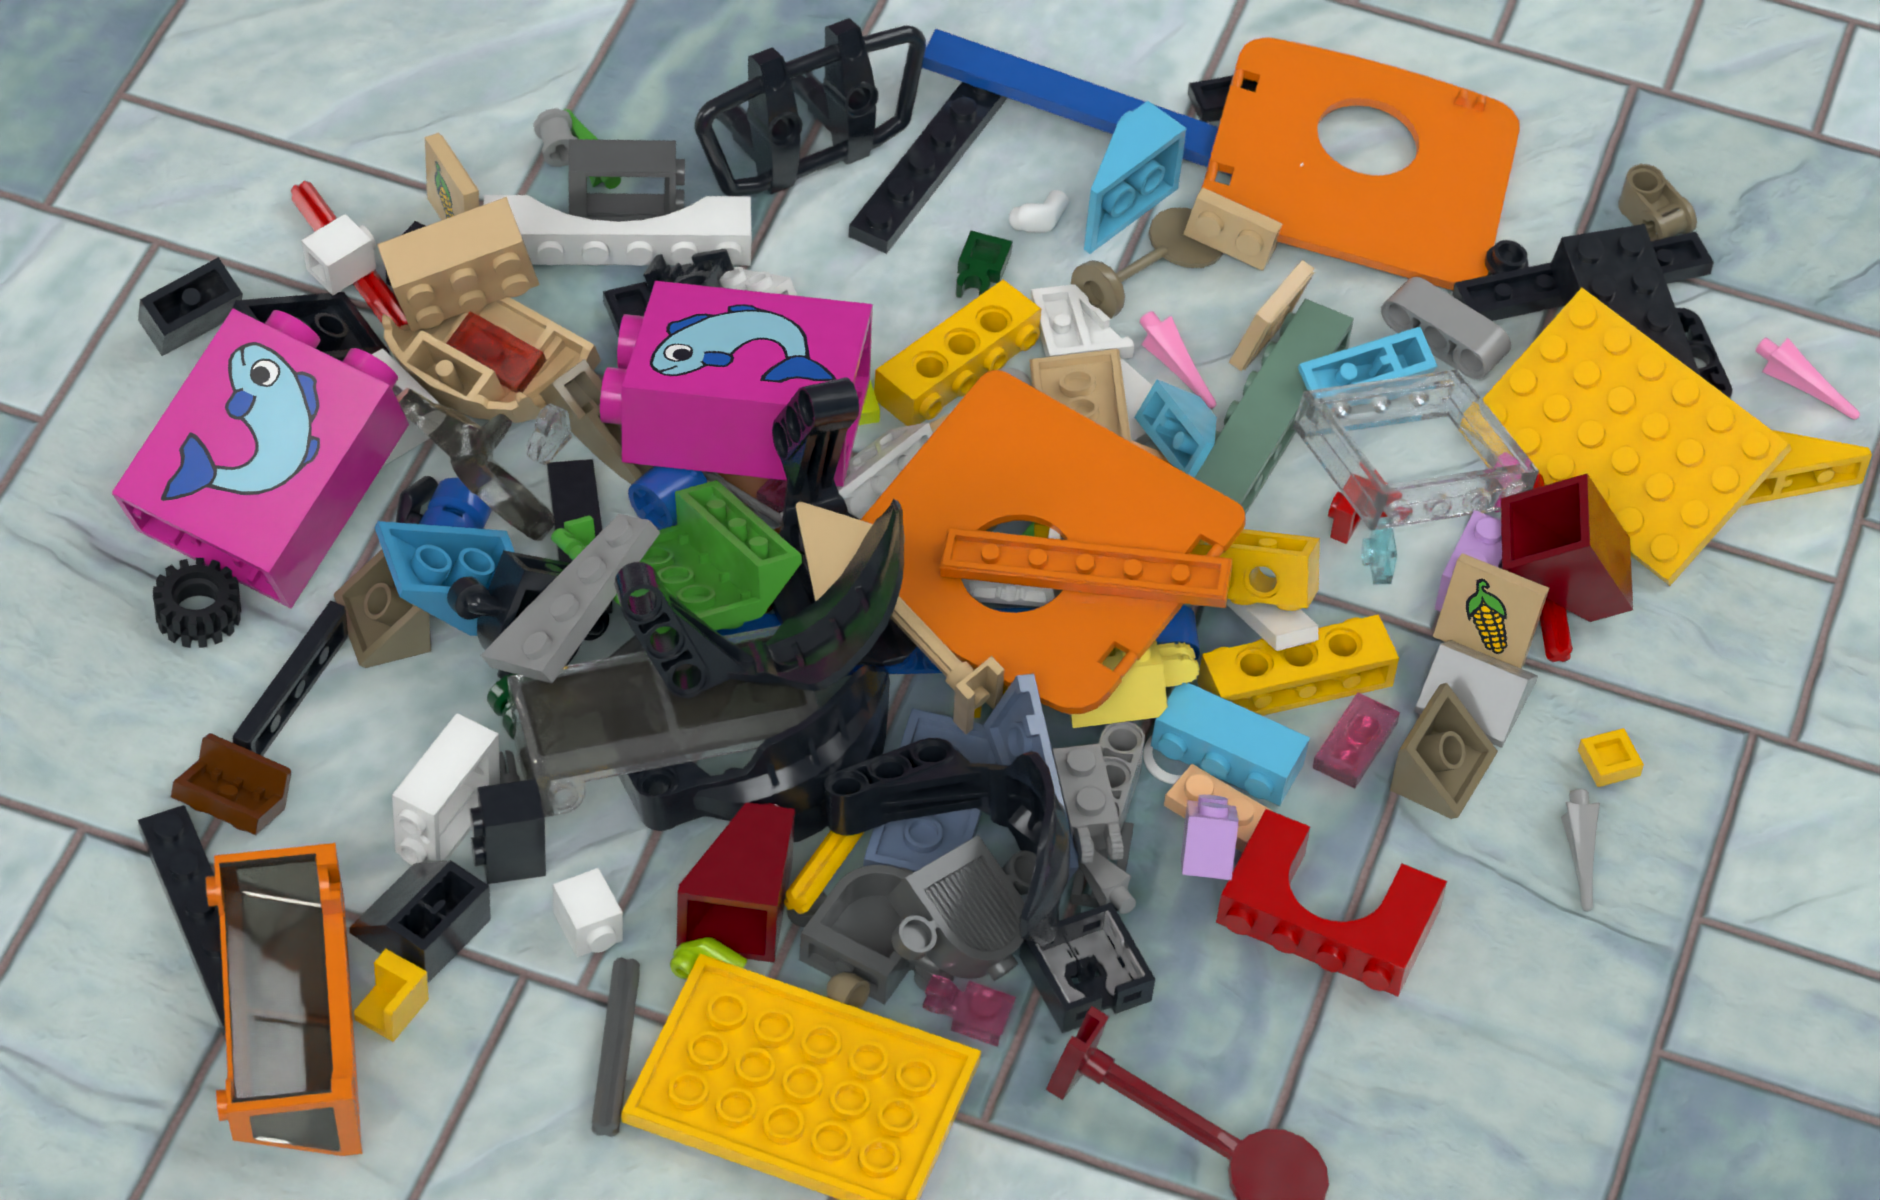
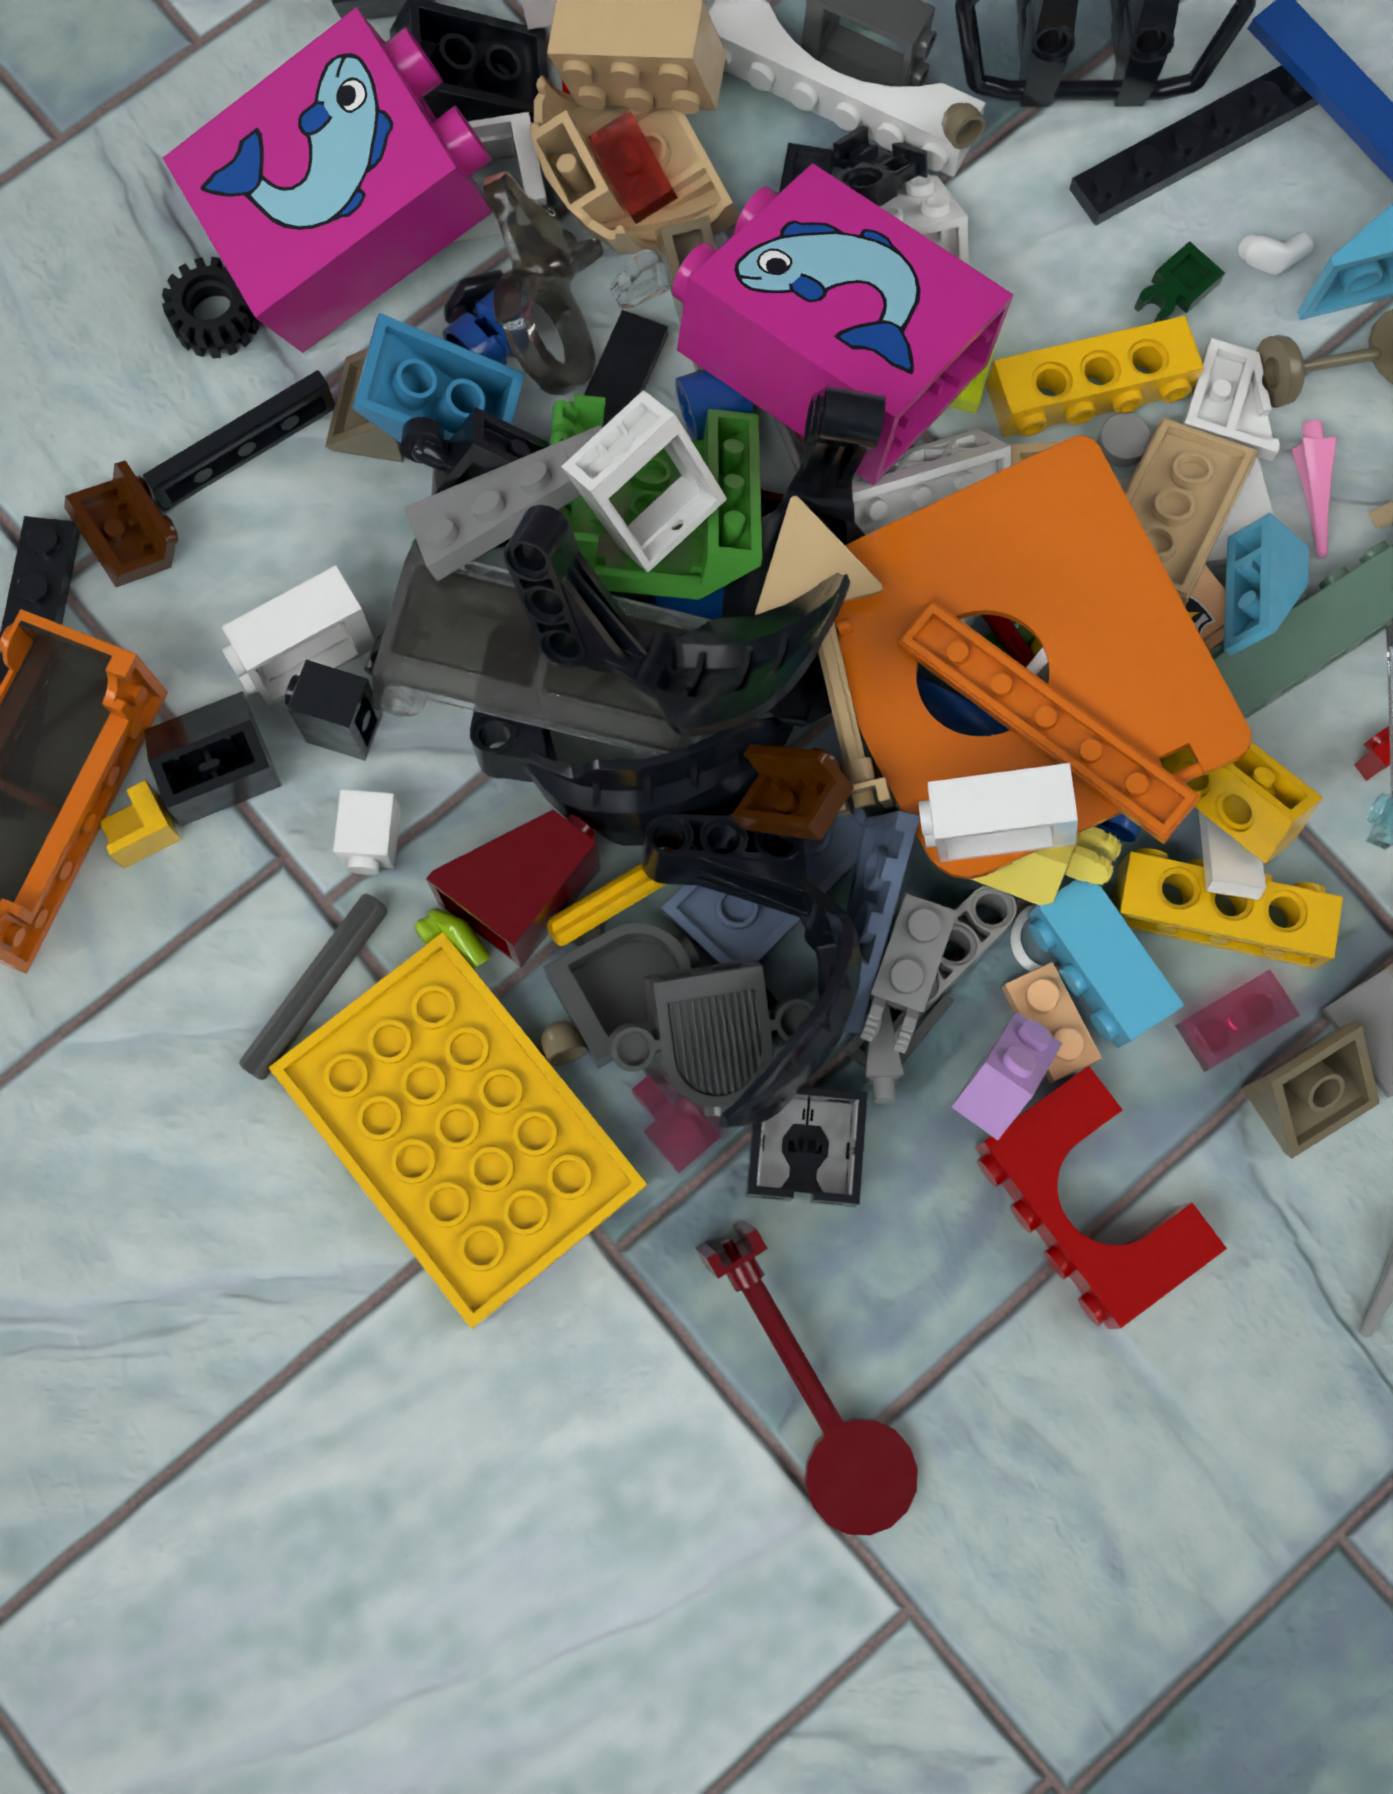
camera: 30 degrees right, 25 degrees up
none -> white window [561,390,727,572]
none -> reddish brown bracket [732,744,854,841]
none -> white window [919,763,1078,862]
none -> dark tan hinge [941,103,986,149]

